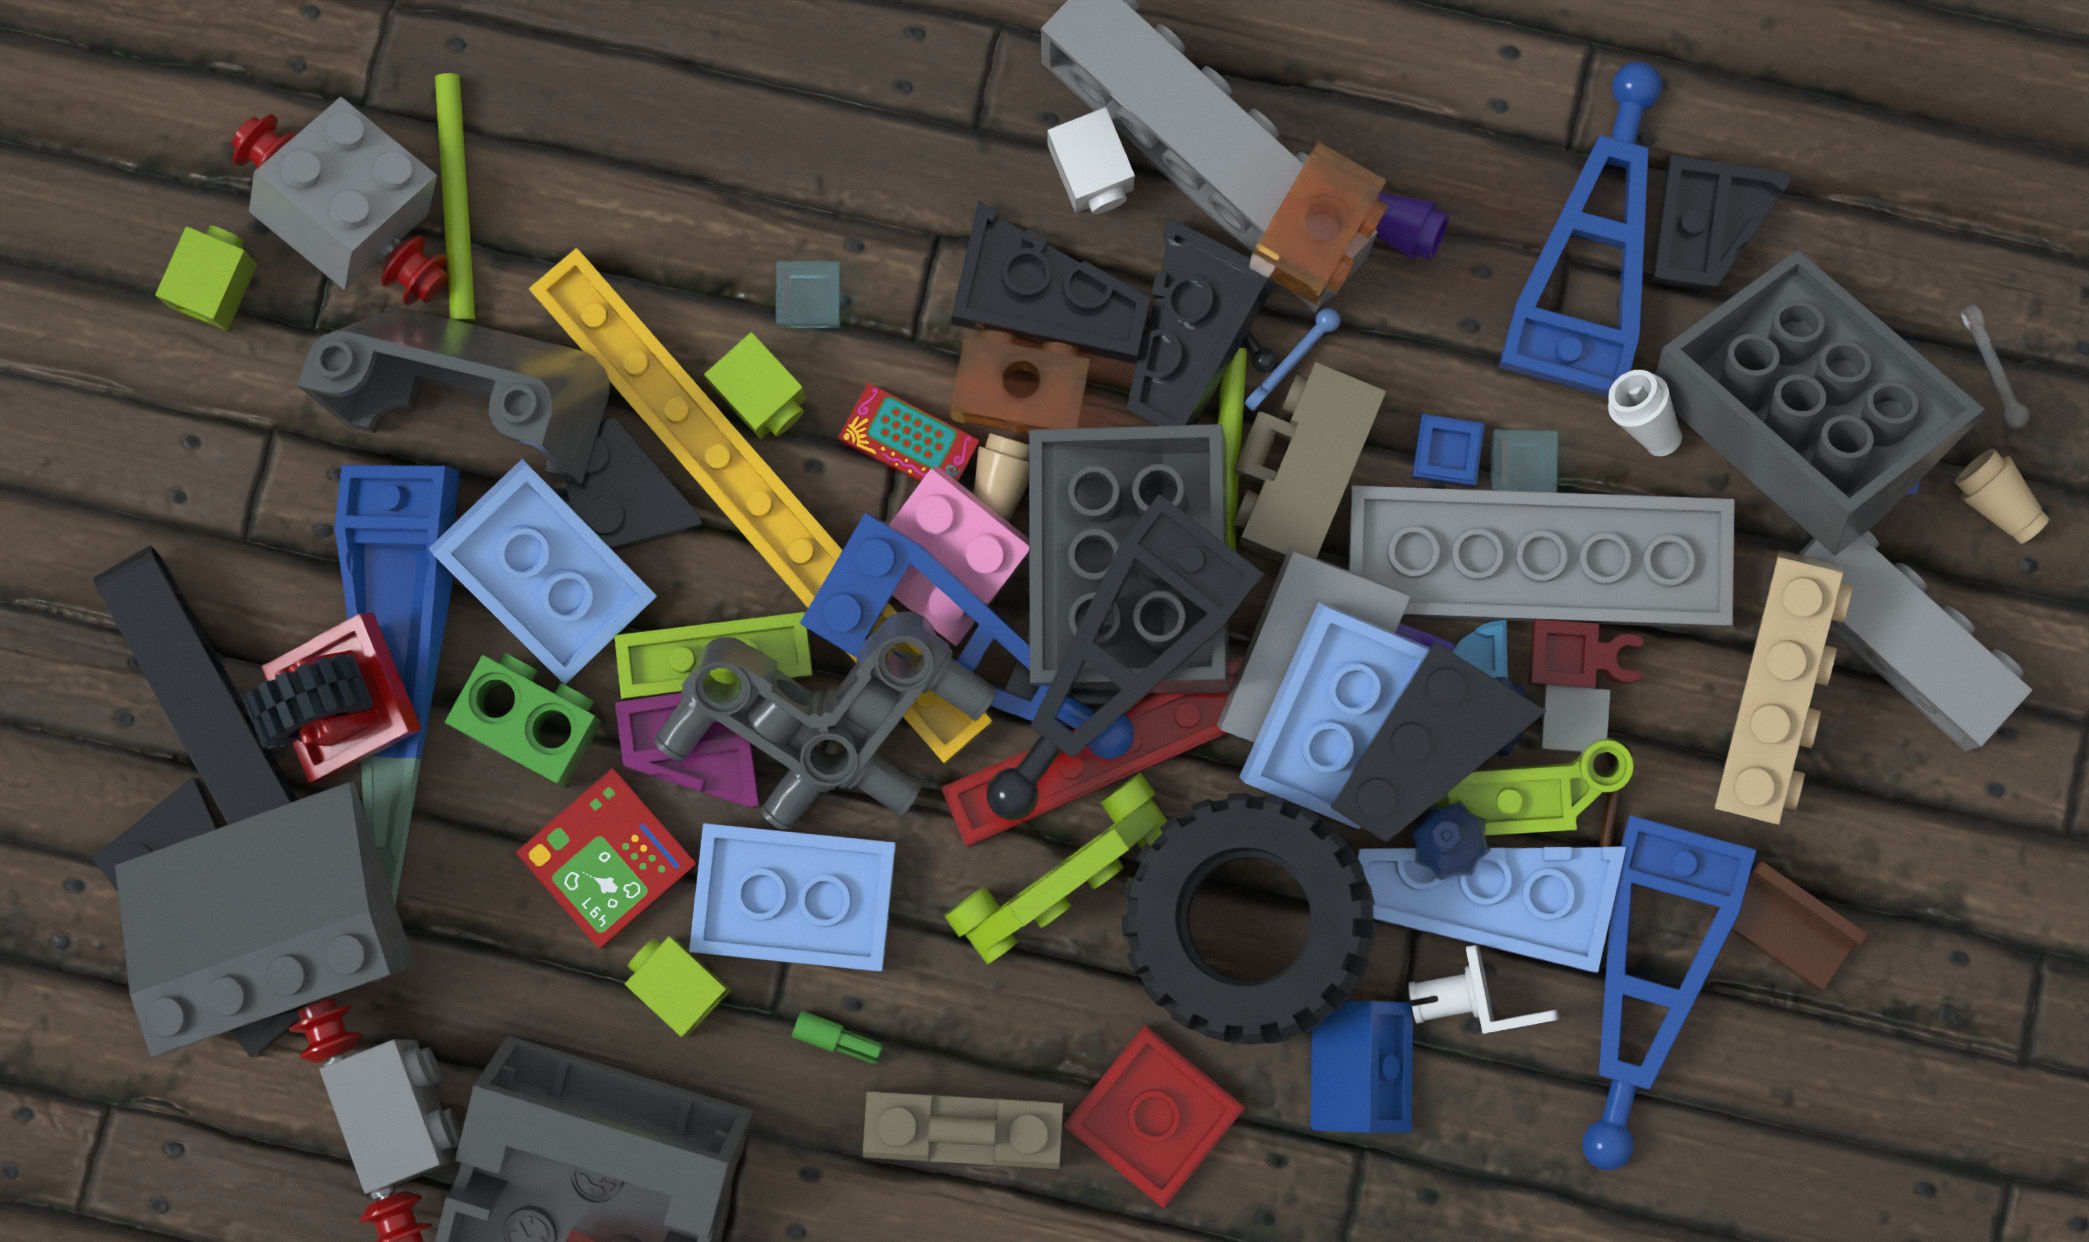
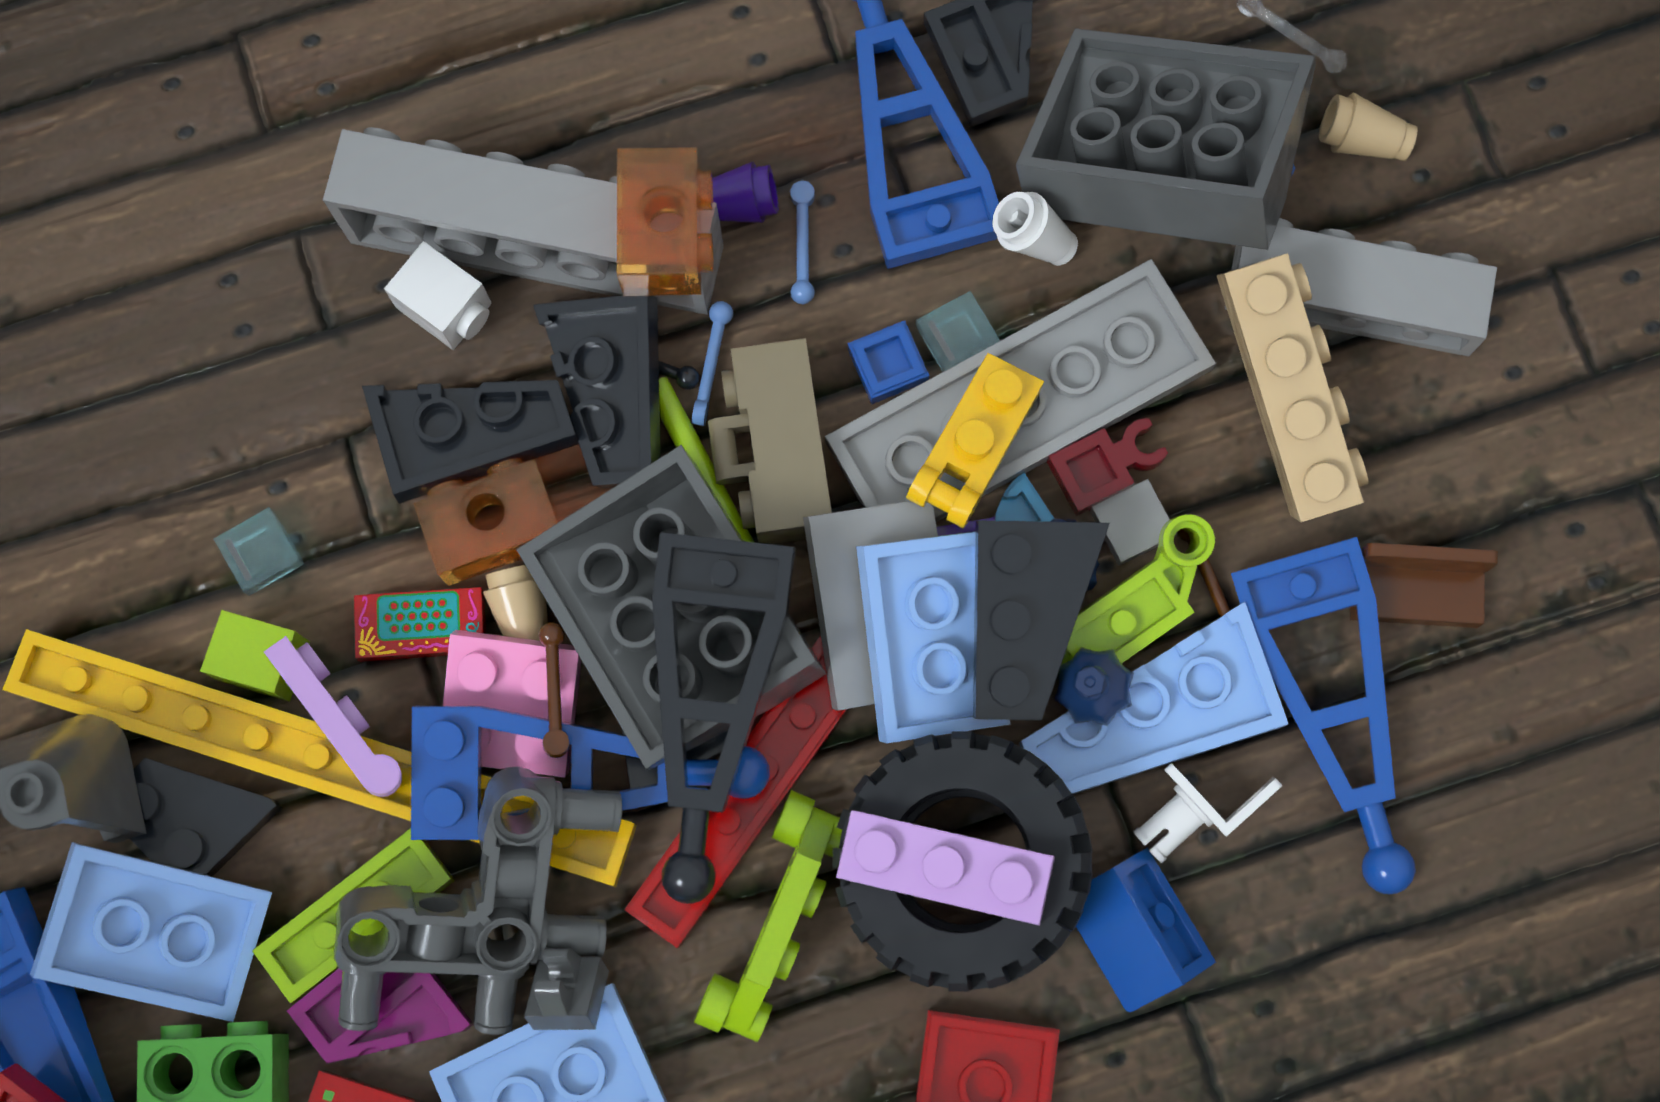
camera: 30 degrees left, 5 degrees down
none -> lavender plate [264,636,402,797]
none -> dark grey tile [524,948,609,1030]
none -> reddish brown hinge [538,622,570,758]
none -> medium blue hinge [790,180,815,305]
none -> lavender plate [836,810,1055,925]
none -> yellow plate [906,353,1044,529]

